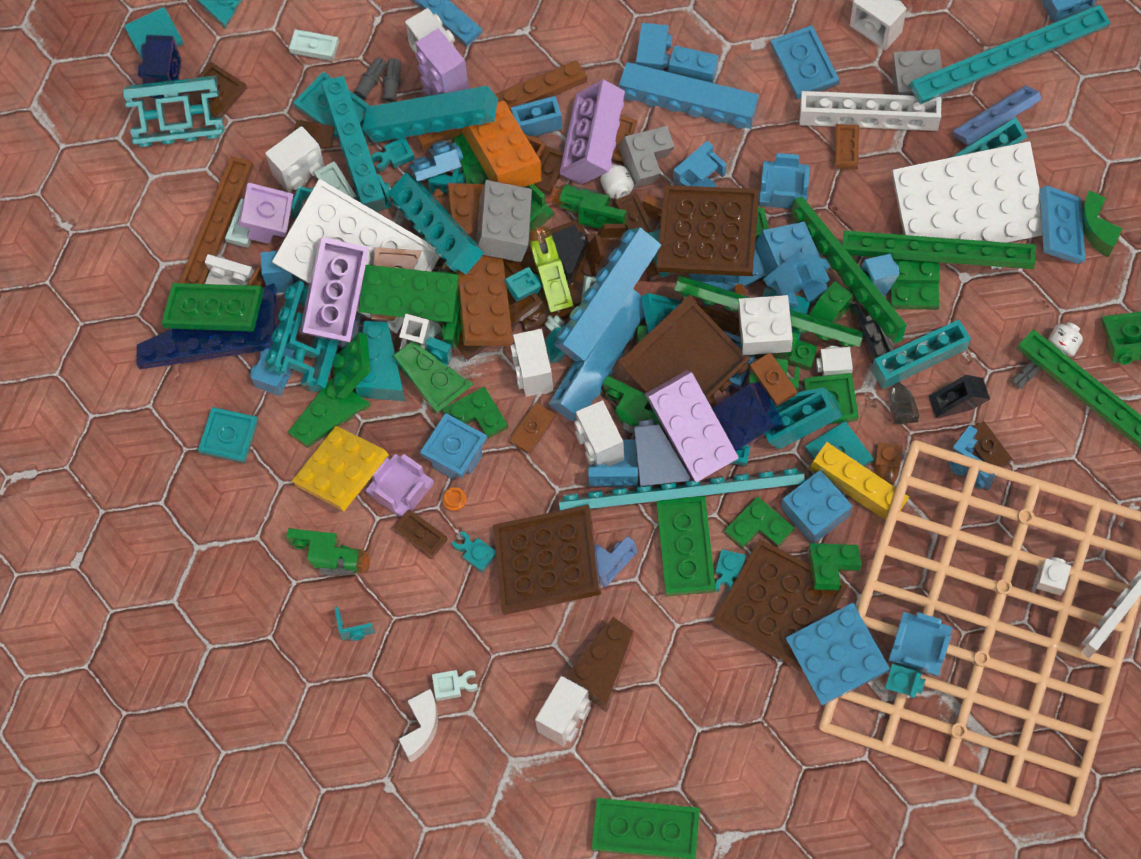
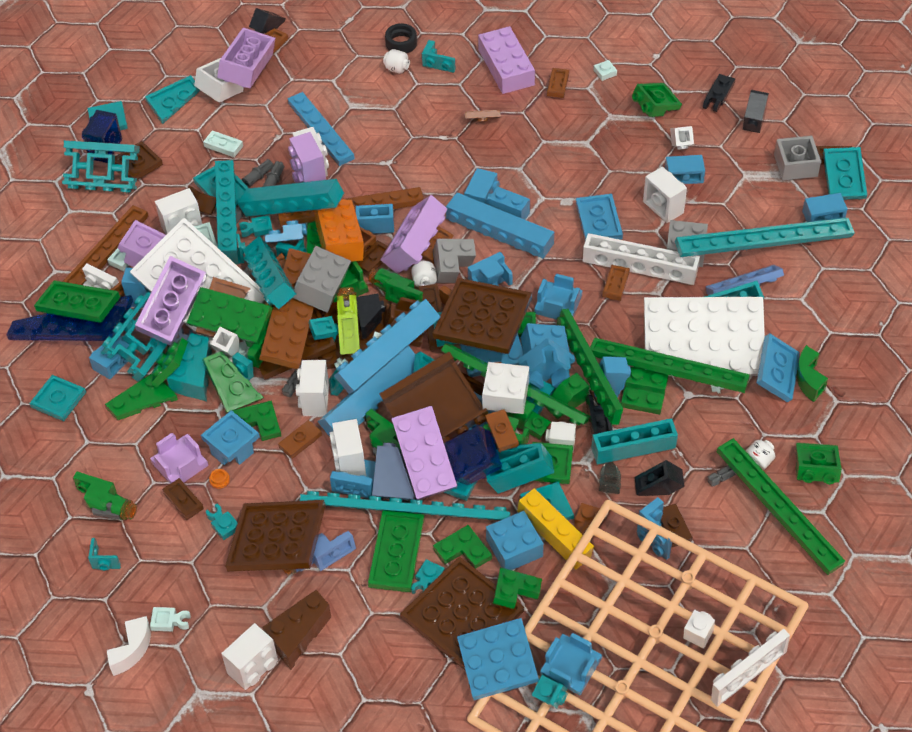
camera: 10 degrees right, 15 degrees down
yellow plate [292,426,389,511] -> none
none -> dark grey axle [282,365,301,397]

